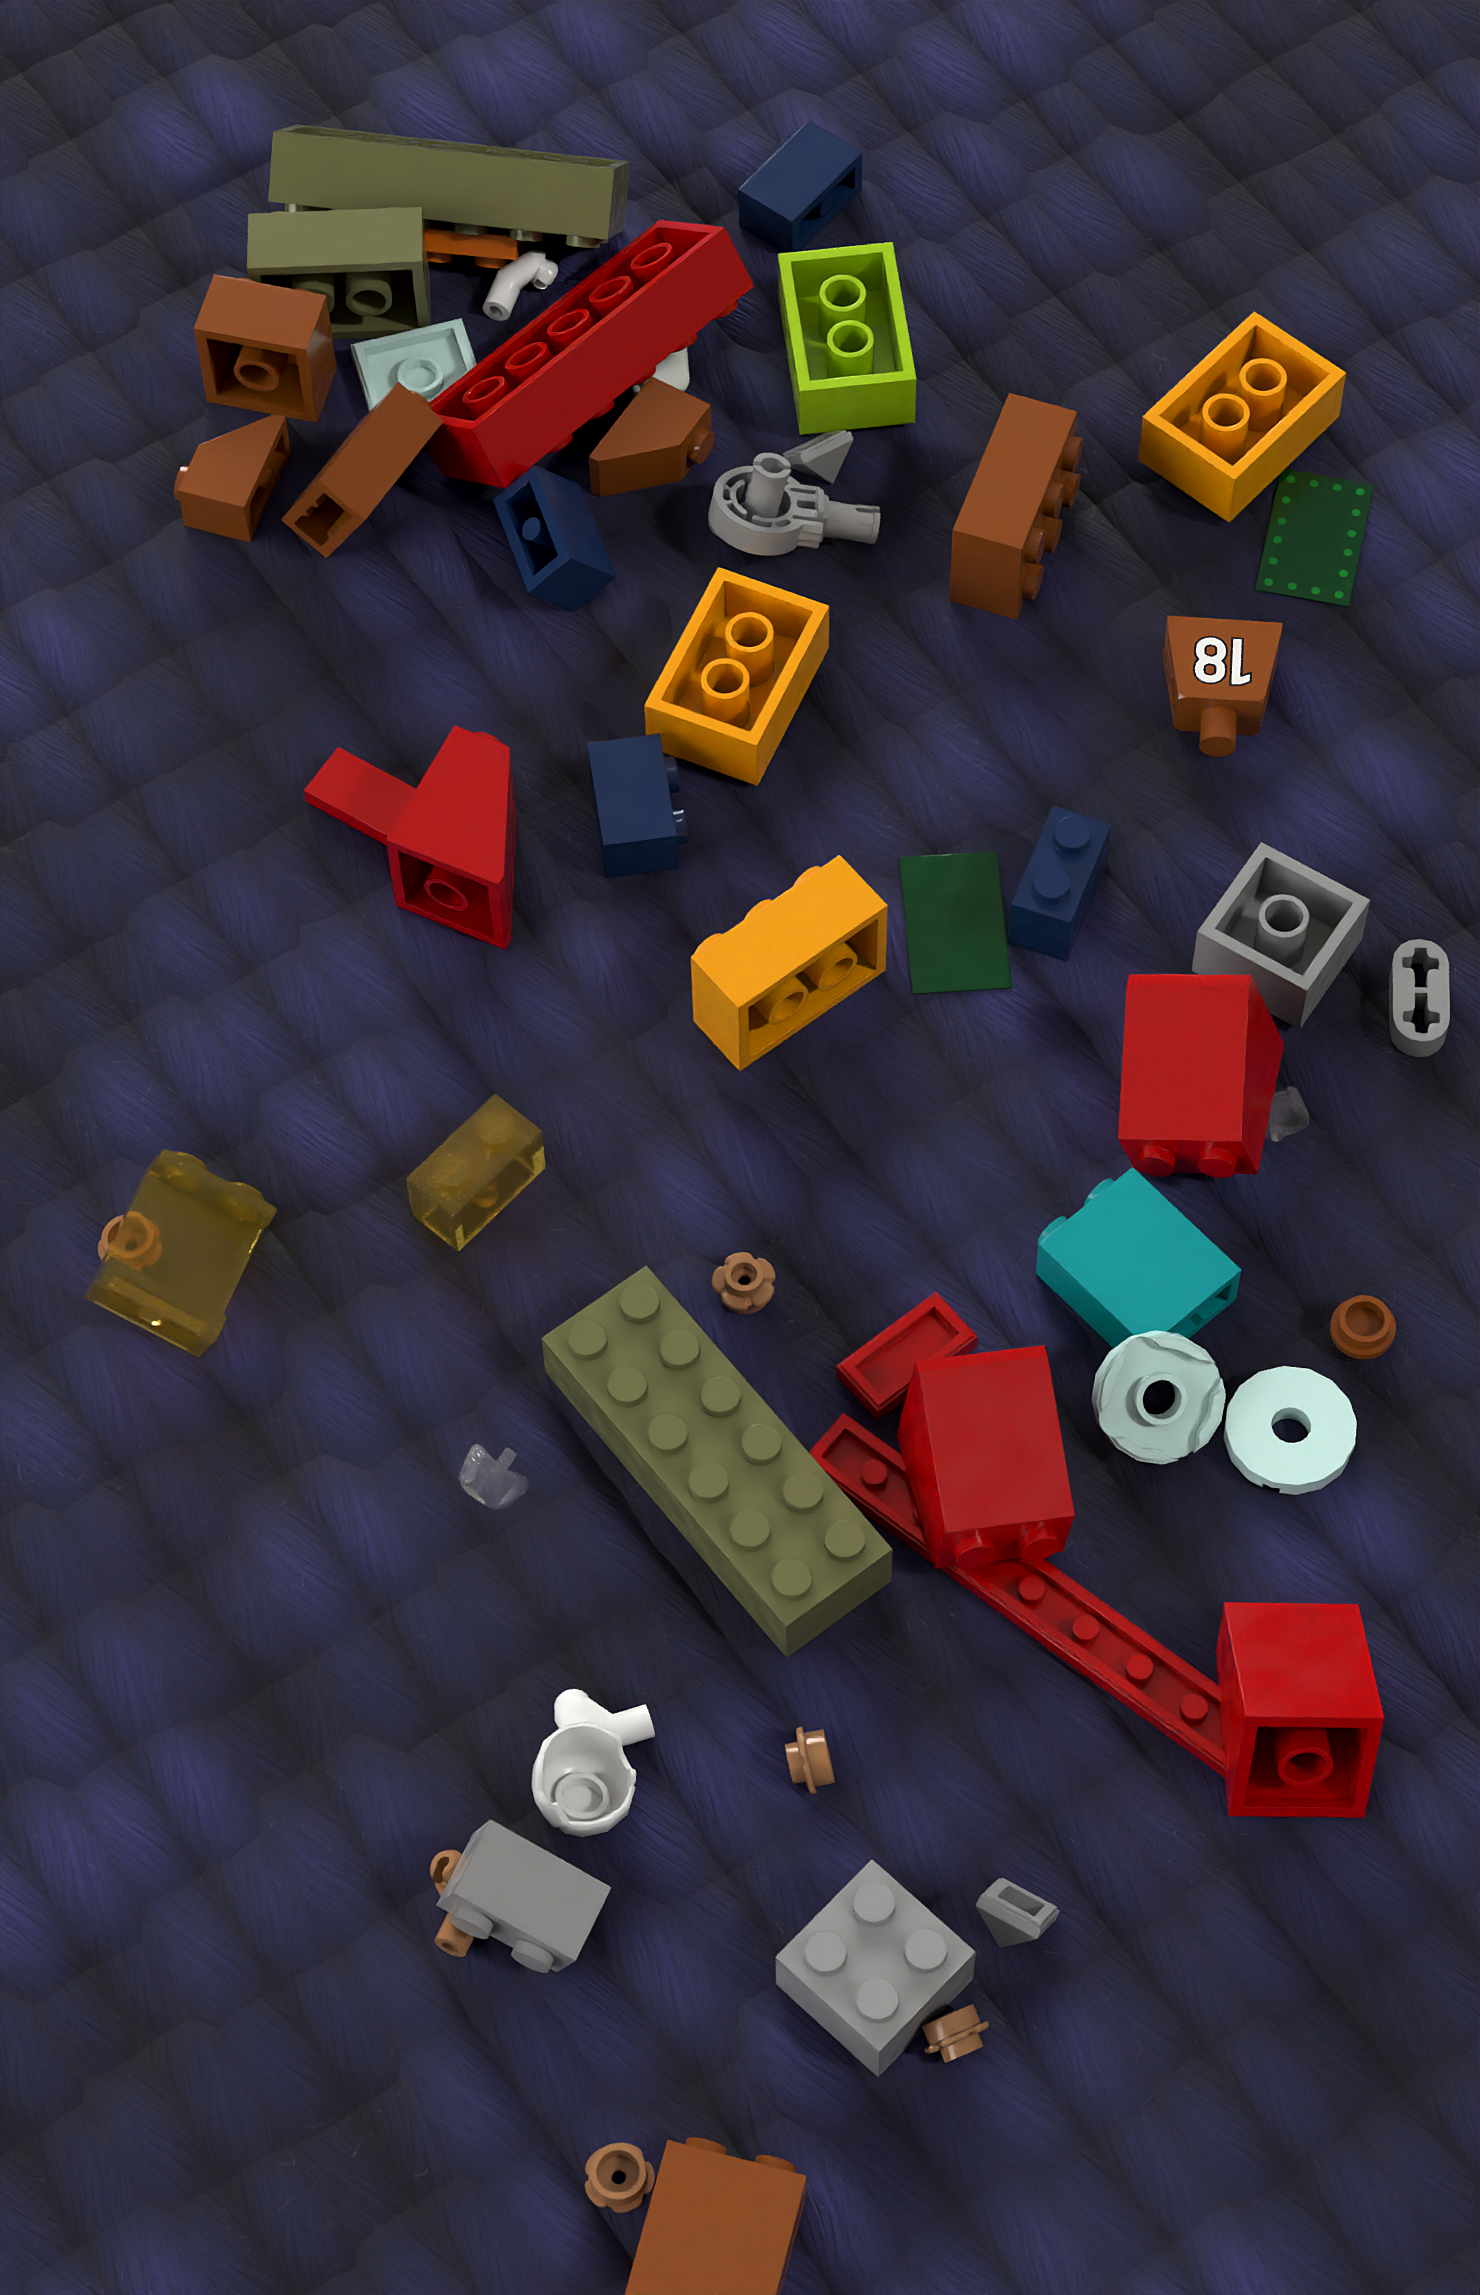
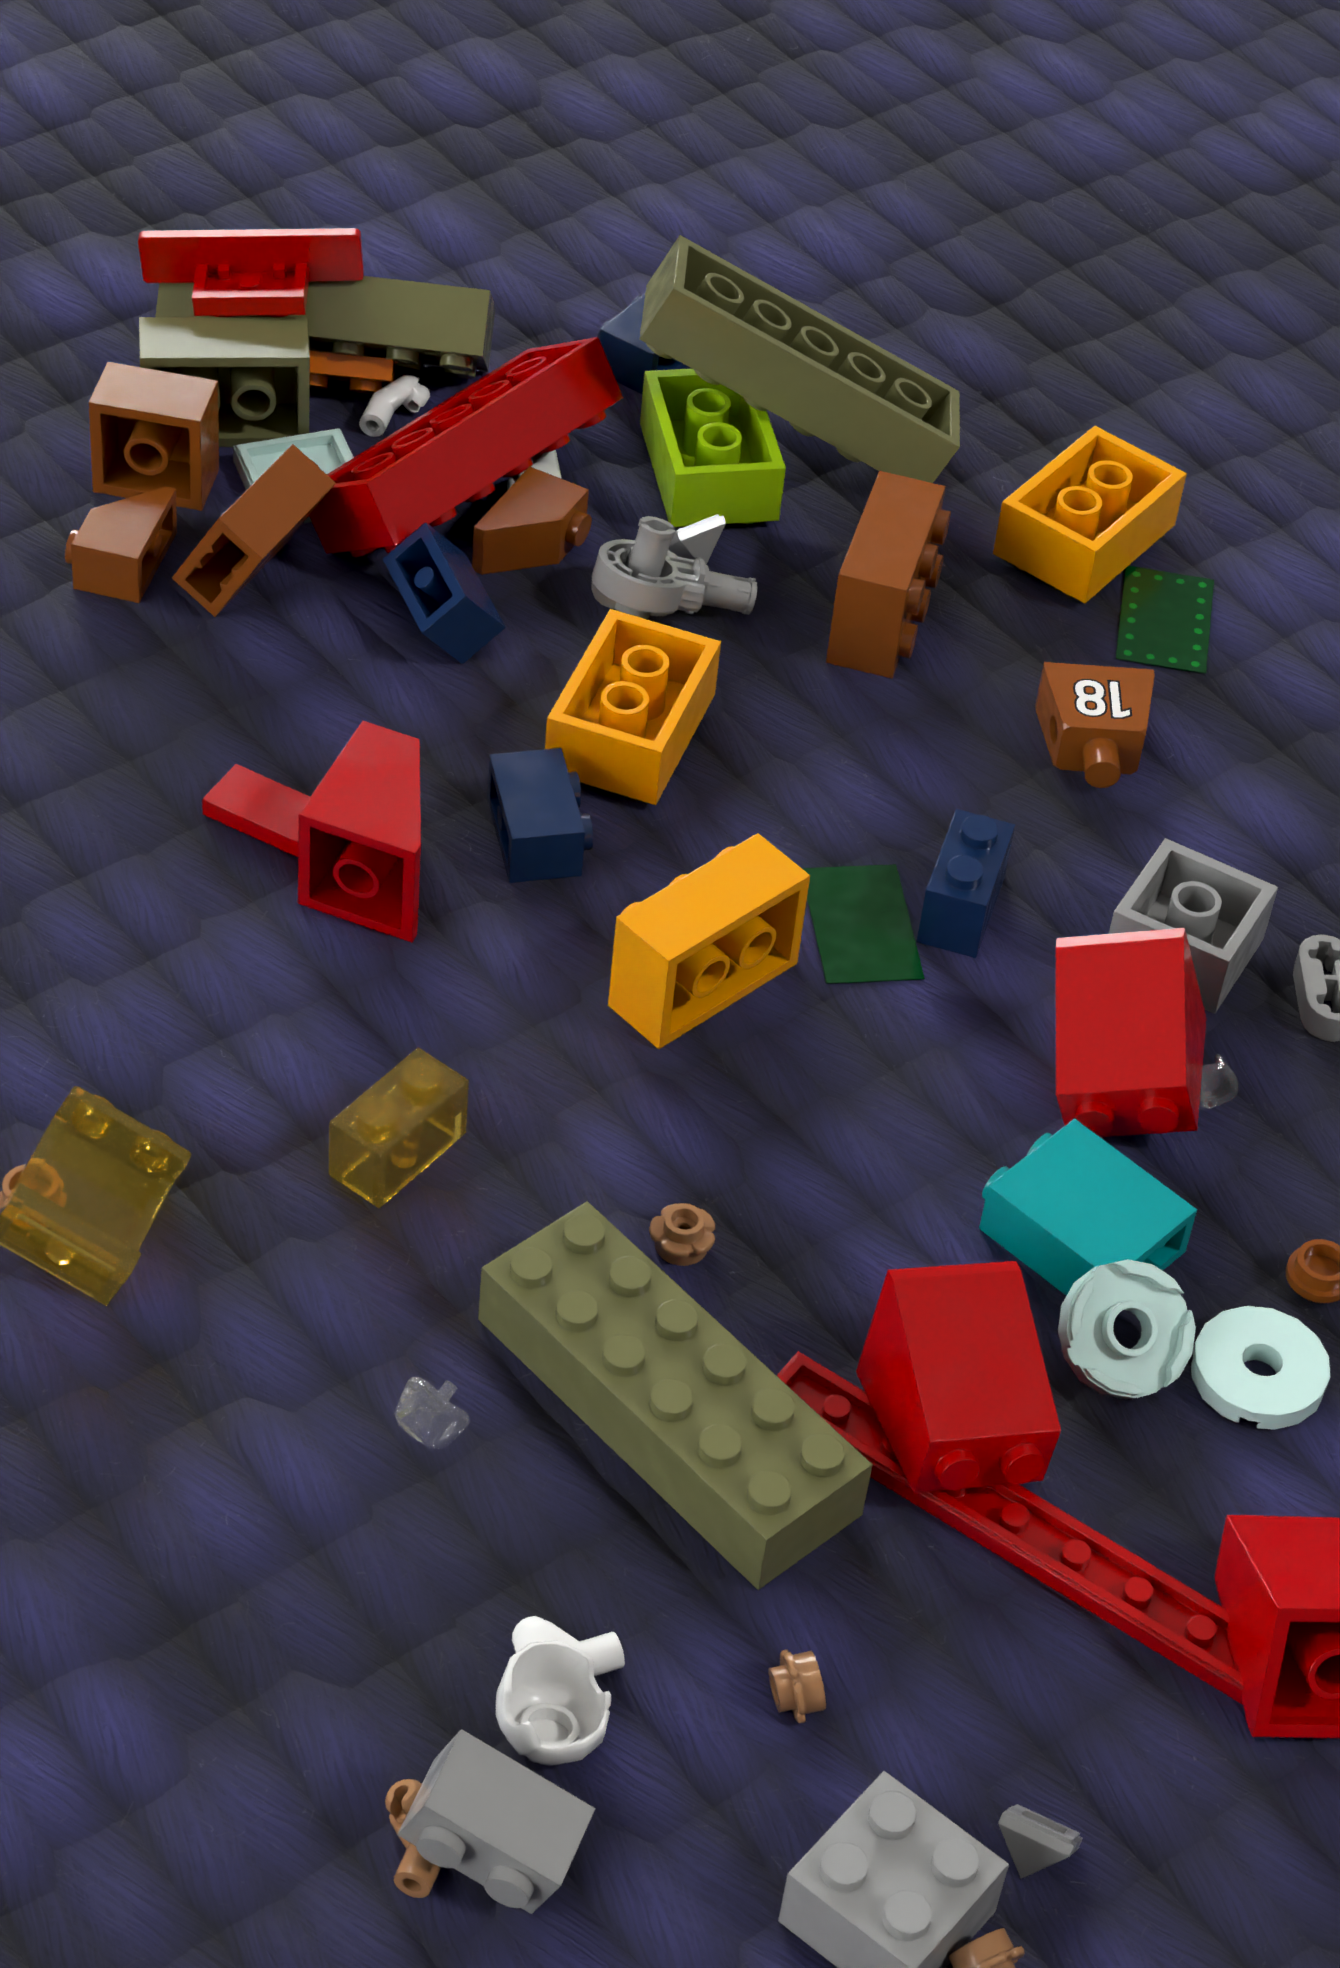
camera: 10 degrees left, 15 degrees down
red tile [836,1292,978,1421] -> none
none -> red bracket [138,228,364,317]
none -> olive brick [639,235,960,483]

